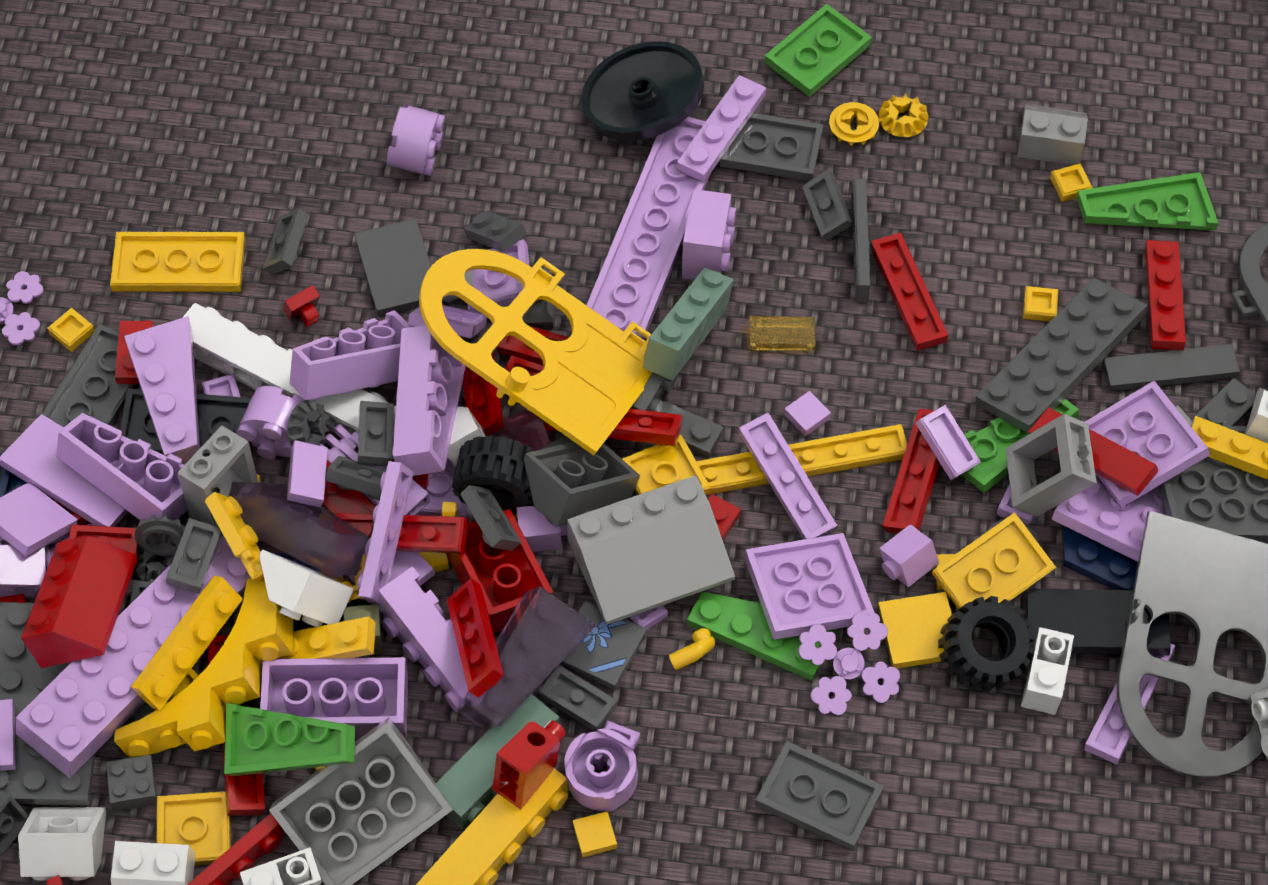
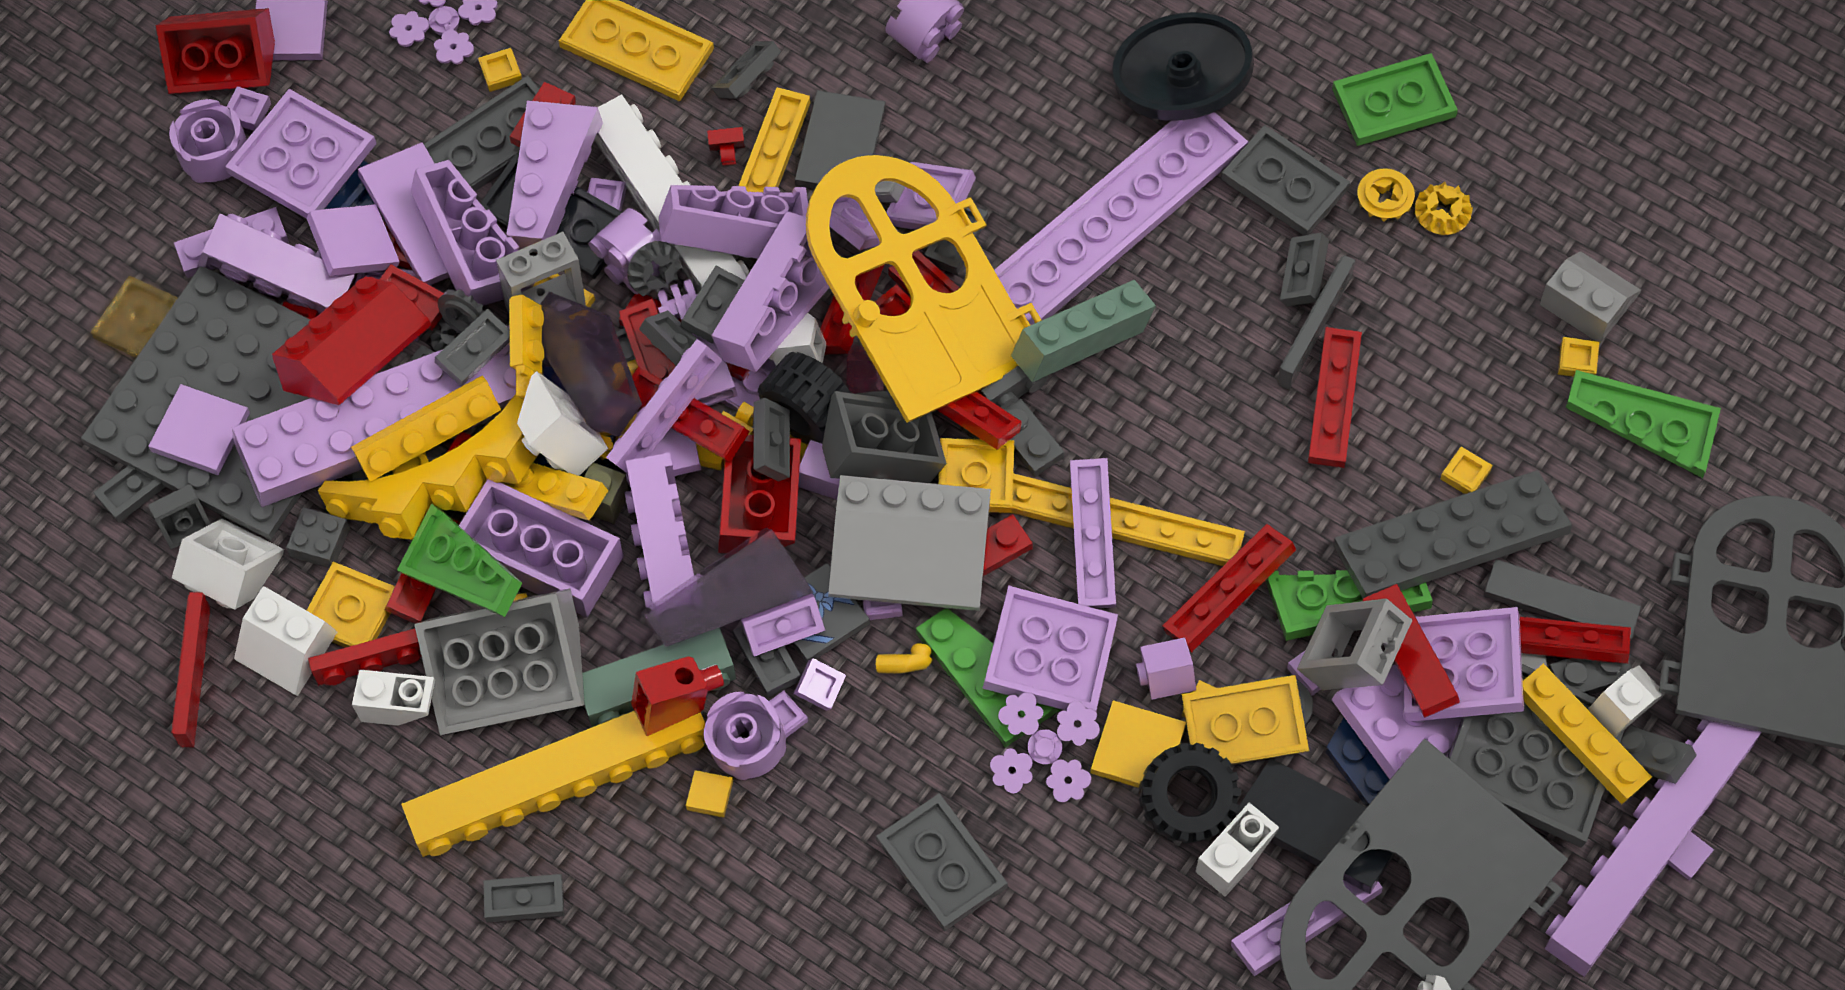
camera: 30 degrees right, 5 degrees up
lavender tile [287,440,328,508] -> none
red plate [447,578,504,698] -> none
dark grey plate [463,211,527,252] -> none
lavender plate [677,75,766,182] -> none
lavender brick [682,189,736,280] -> none
clear yellow tile [749,316,815,350] -> none
lavender tile [784,391,831,437] -> none
lavender tile [915,405,981,480] -> none
red plate [1144,240,1186,350] -> none
none -> yellow plate [739,87,811,192]
none -> lavender plate [740,592,825,656]
none -> plate [794,658,846,711]
none -> red tile [1520,617,1631,664]

